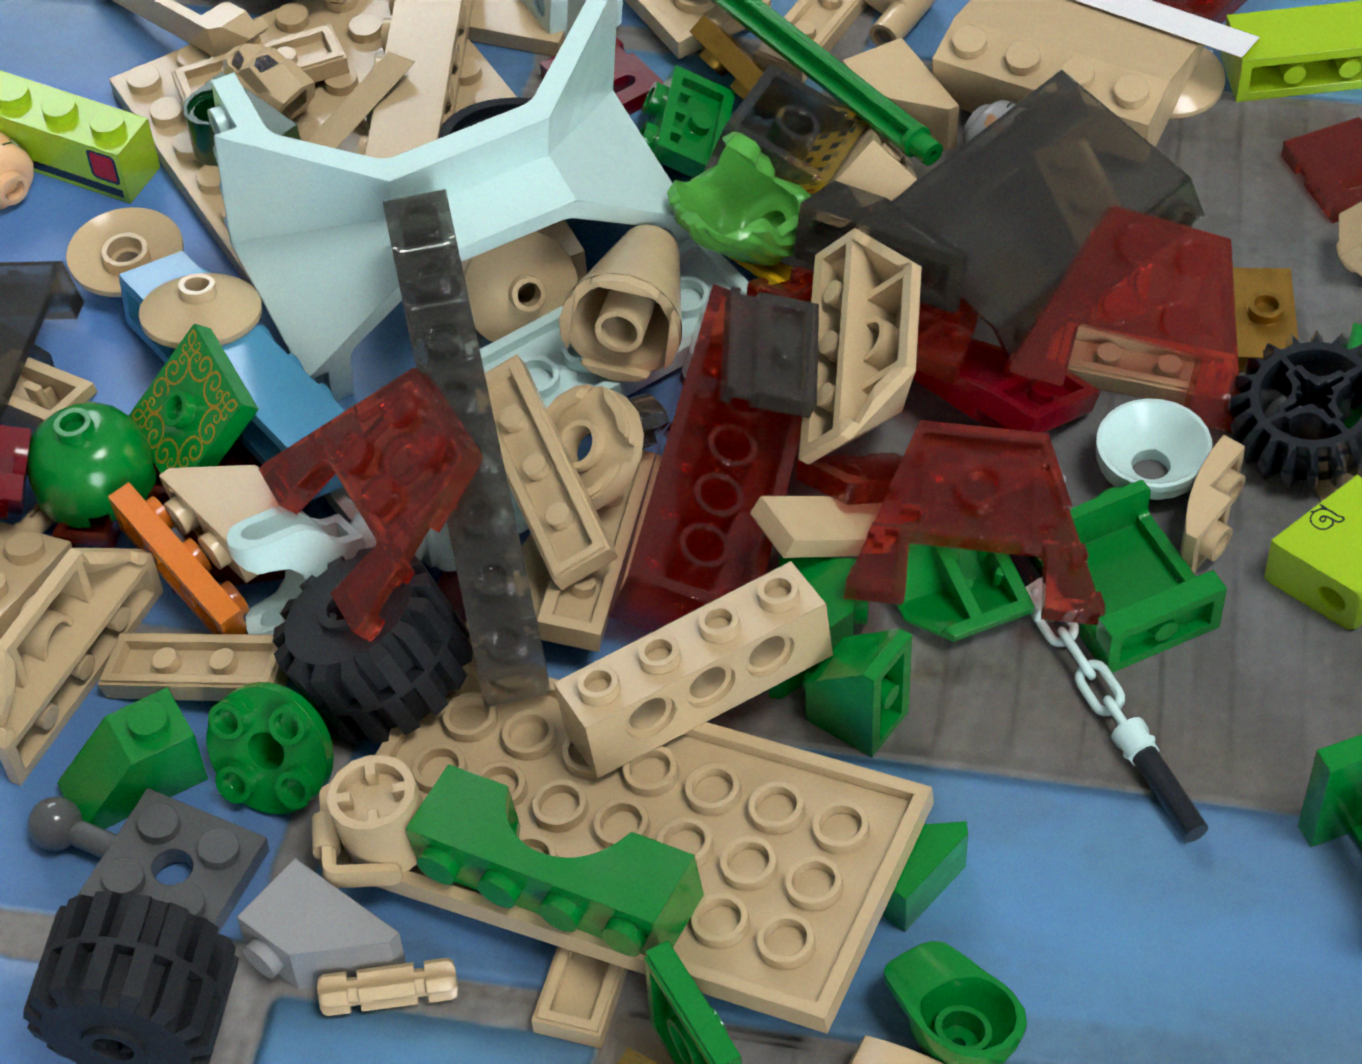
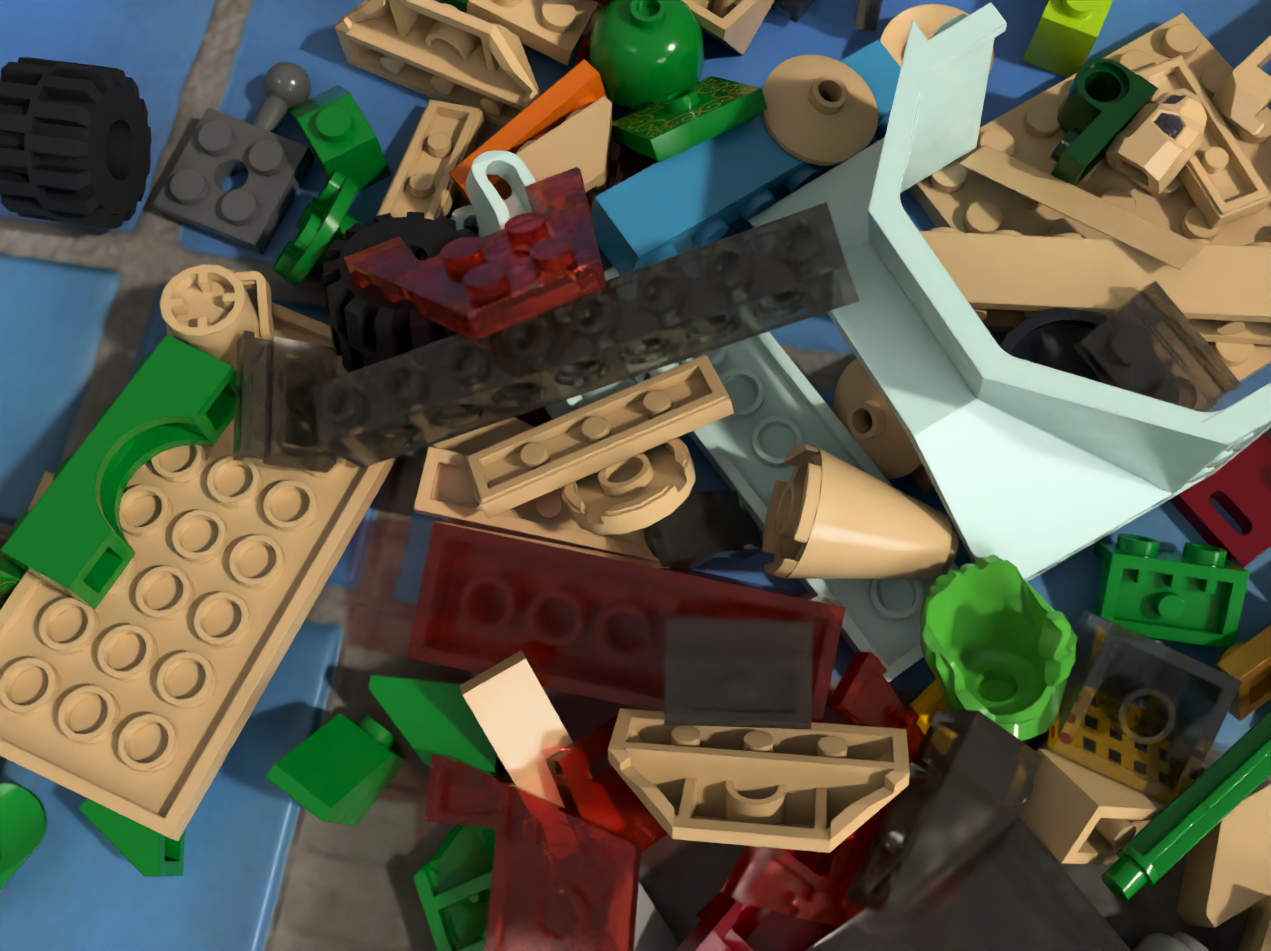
camera: 90 degrees right, 20 degrees up
light grey slope [237,858,406,989] -> none
tan axle [317,958,458,1016] -> none
tan brick [553,561,833,778] -> none
none -> clear smoke plate [233,330,337,473]
none -> clear smoke plate [1072,281,1241,412]

